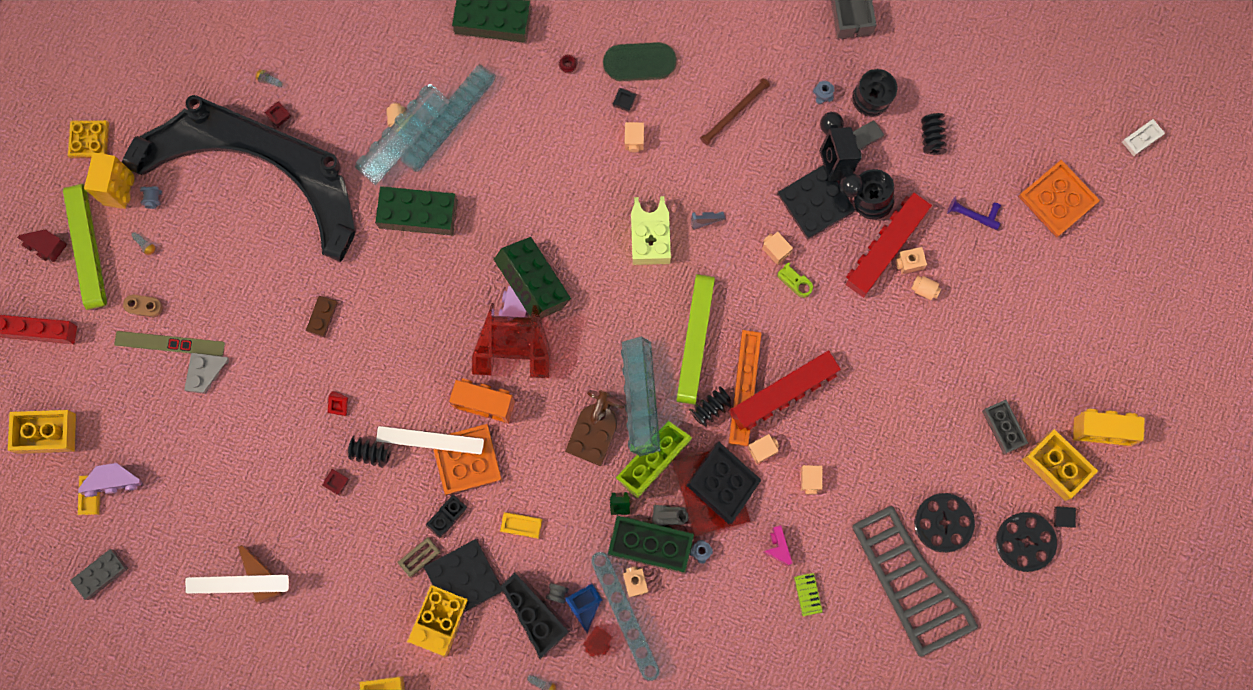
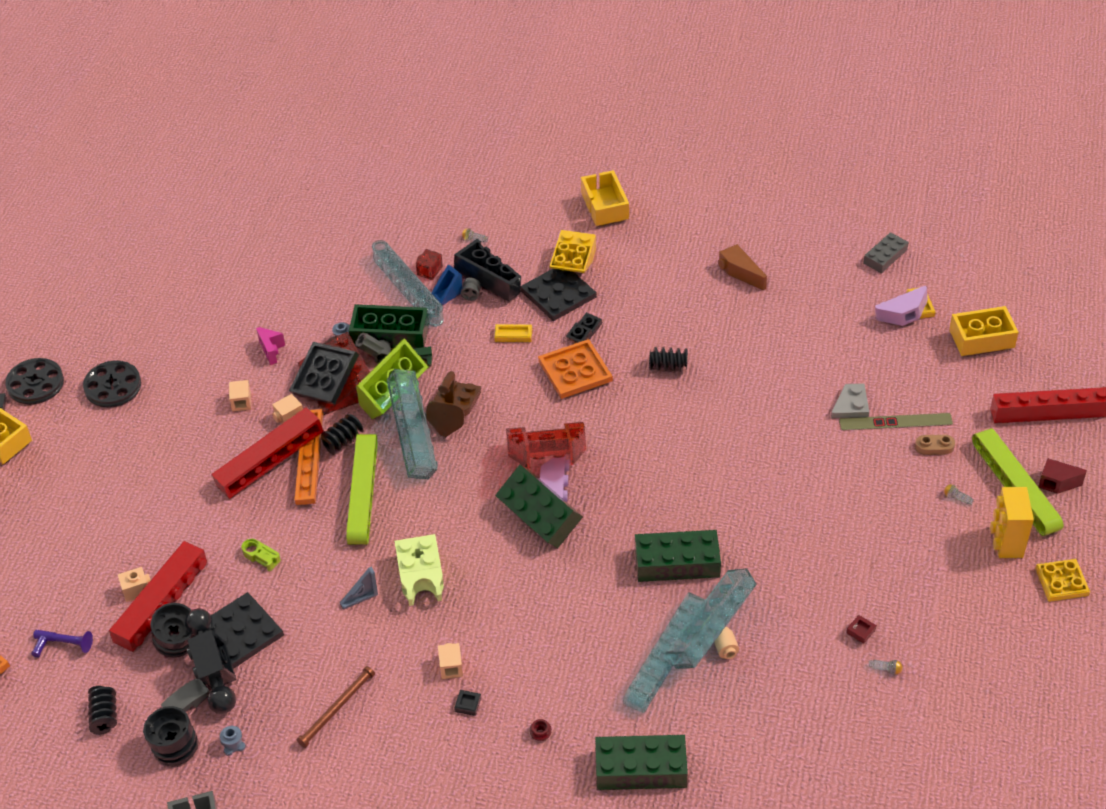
camera: 170 degrees right, 30 degrees down
black panel [122,95,356,262] -> none
sand blue brick [140,186,162,209] -> none
white sticker [186,575,288,594] -> none
reddish brown plate [305,295,338,338] -> none
dark red plate [322,469,350,496] -> none
red slope [327,391,348,416] -> none
white sticker [376,426,484,454] -> none
dark tan tile [397,537,441,578] -> none
orange piece [449,378,515,424] -> none
clear green tile [603,42,676,81] -> none
light nougat brick [623,566,648,598] -> none
light nougat brick [762,232,793,265] -> none
lime tile [794,573,822,616] -> none
dark grey bar [852,506,978,657] -> none
light nougat brick [911,275,941,300] -> none
dark grey piece [982,400,1028,454] -> none

